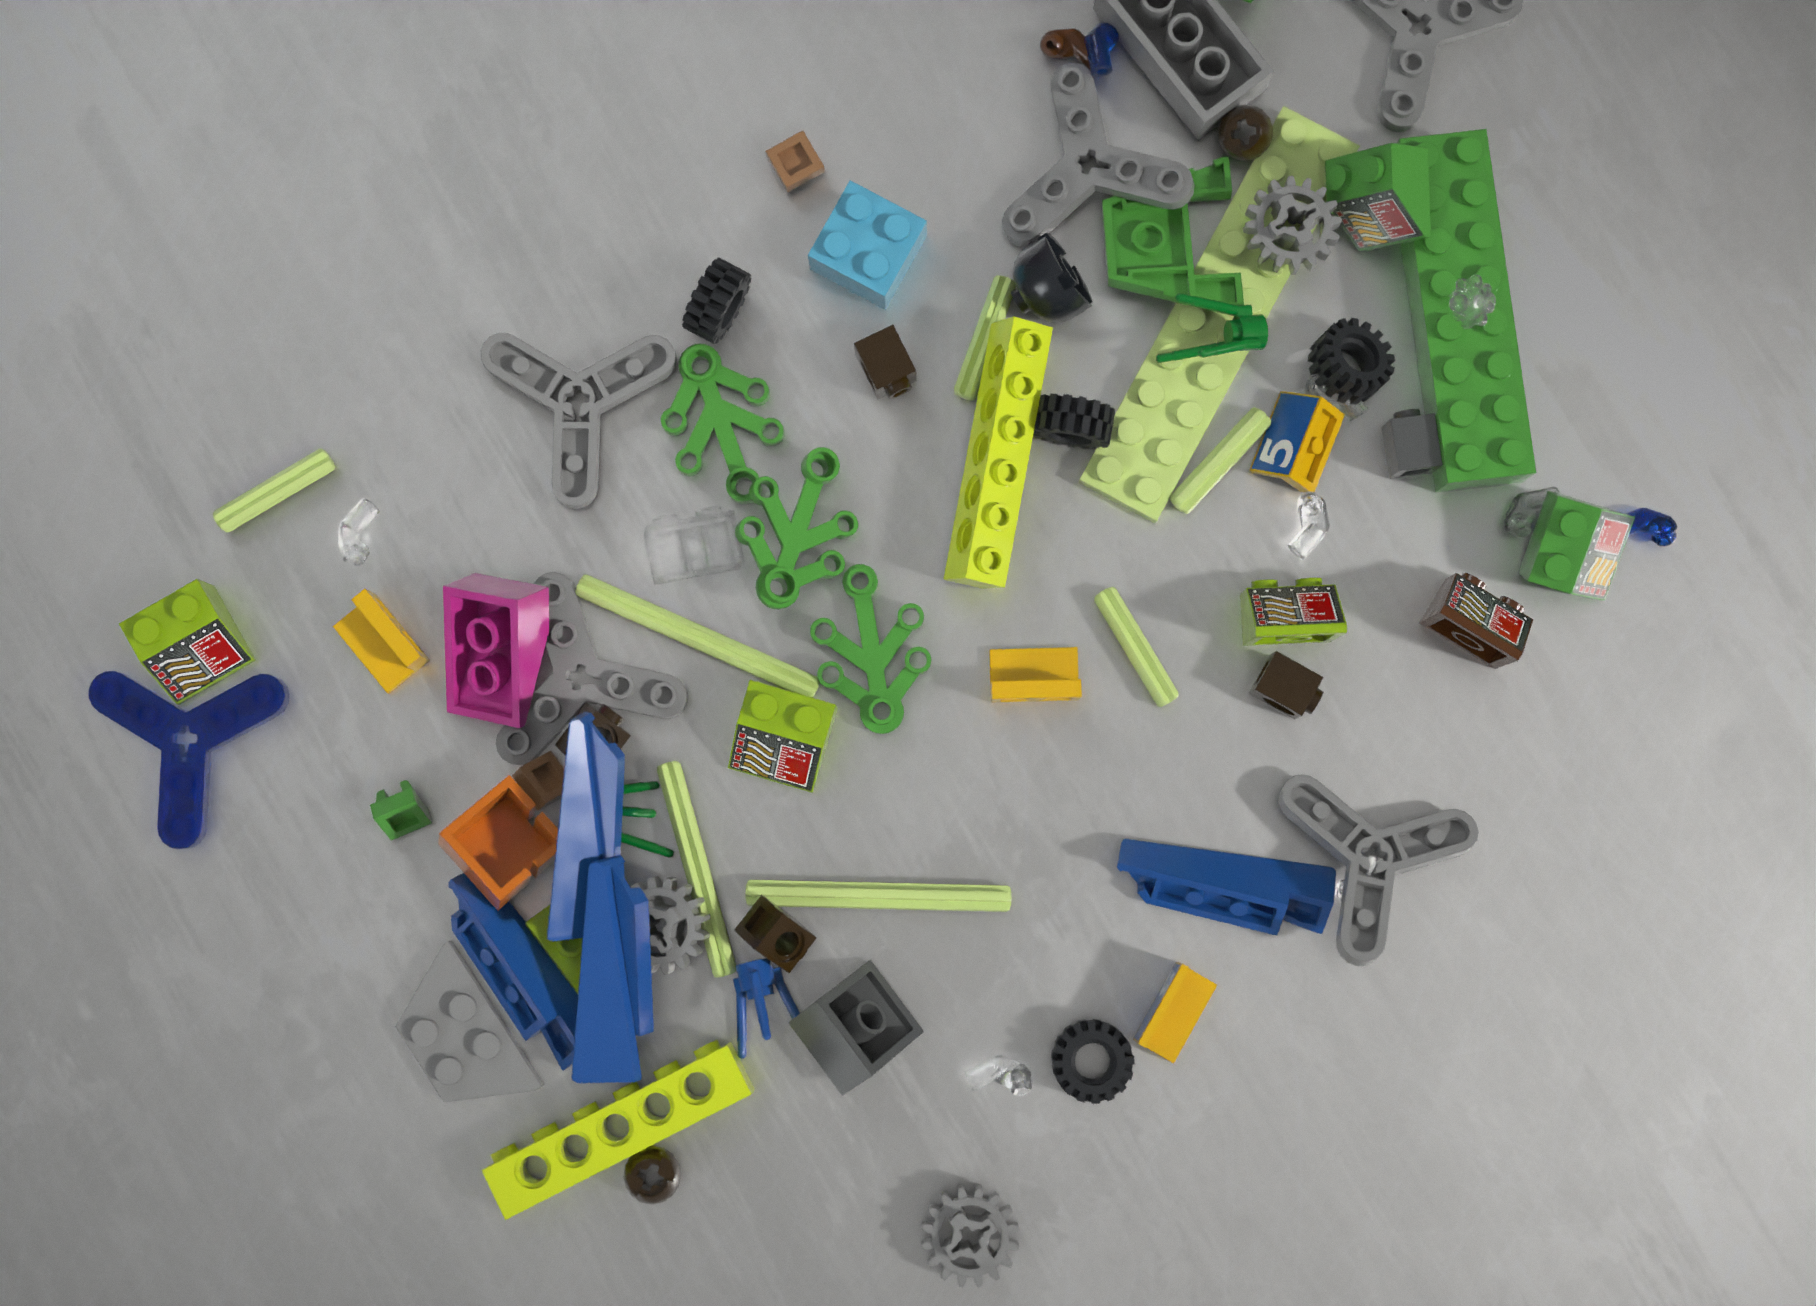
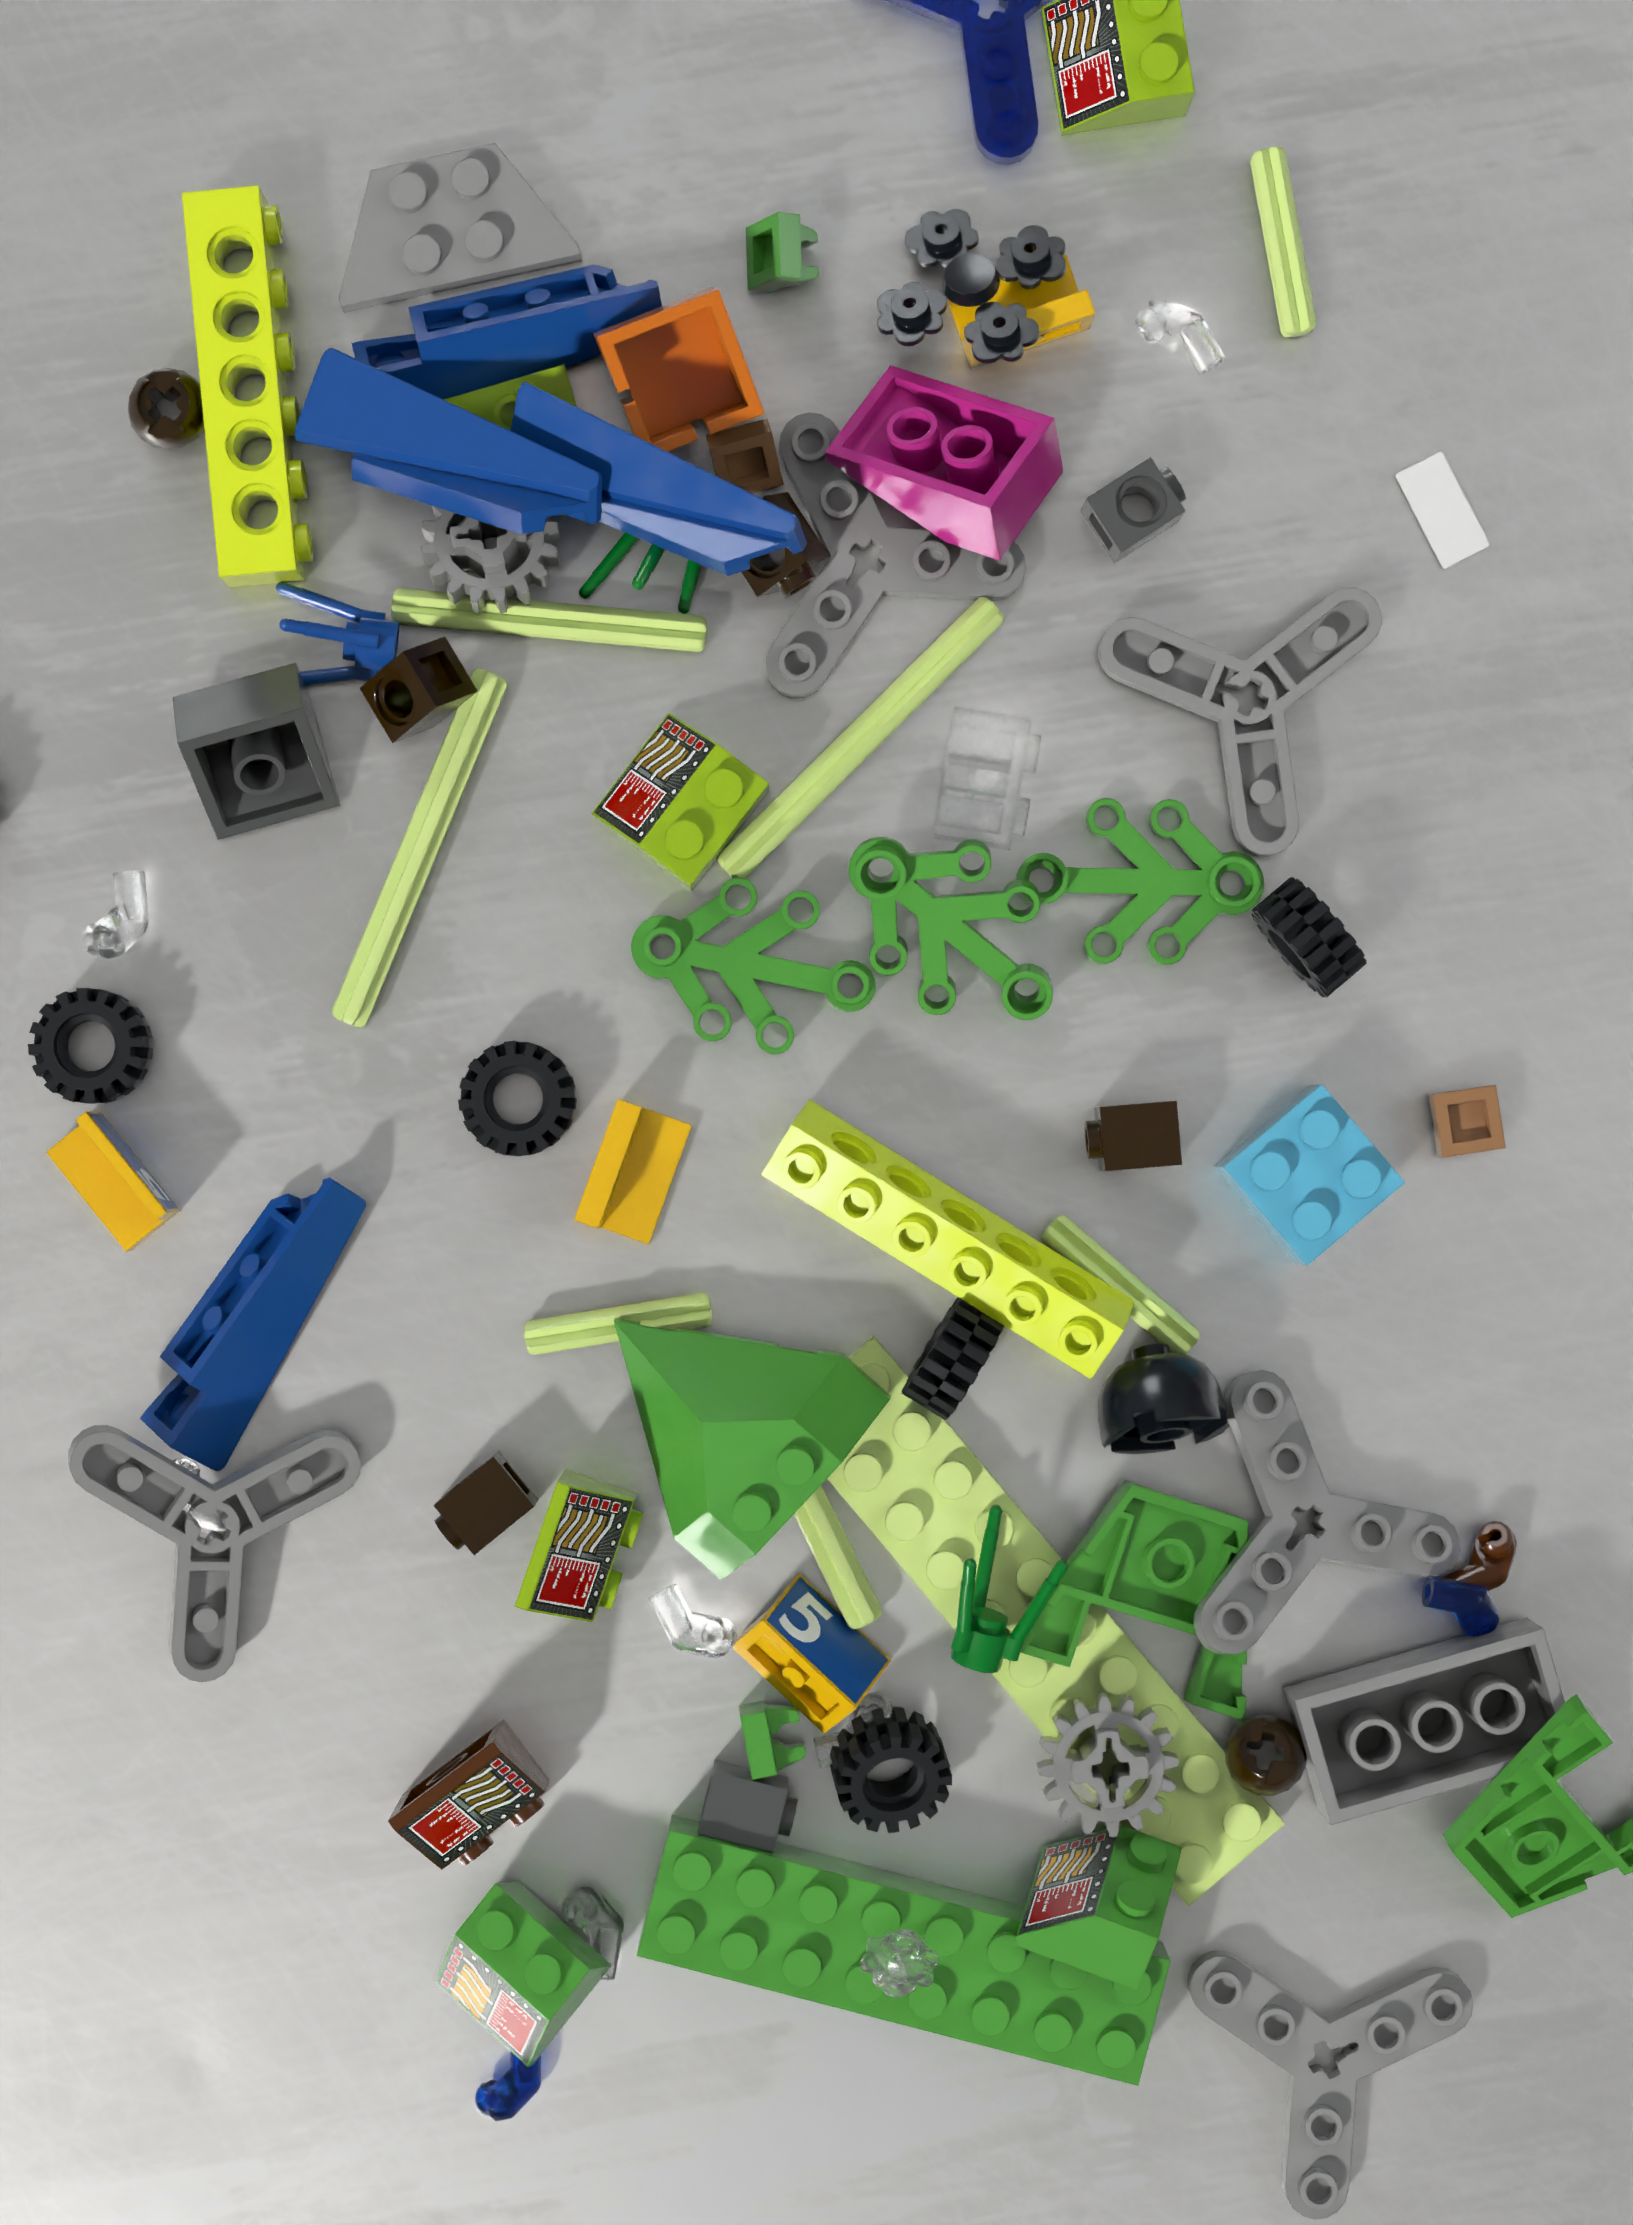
camera: 110 degrees right, 5 degrees up
none -> black tyre [458,1041,577,1156]
none -> bright green wedge [614,1318,891,1580]
none -> bright green tile [739,1701,806,1780]
none -> black plant [877,209,1066,364]
none -> dark grey brick [1080,457,1186,563]
none -> white sticker [1395,451,1490,569]

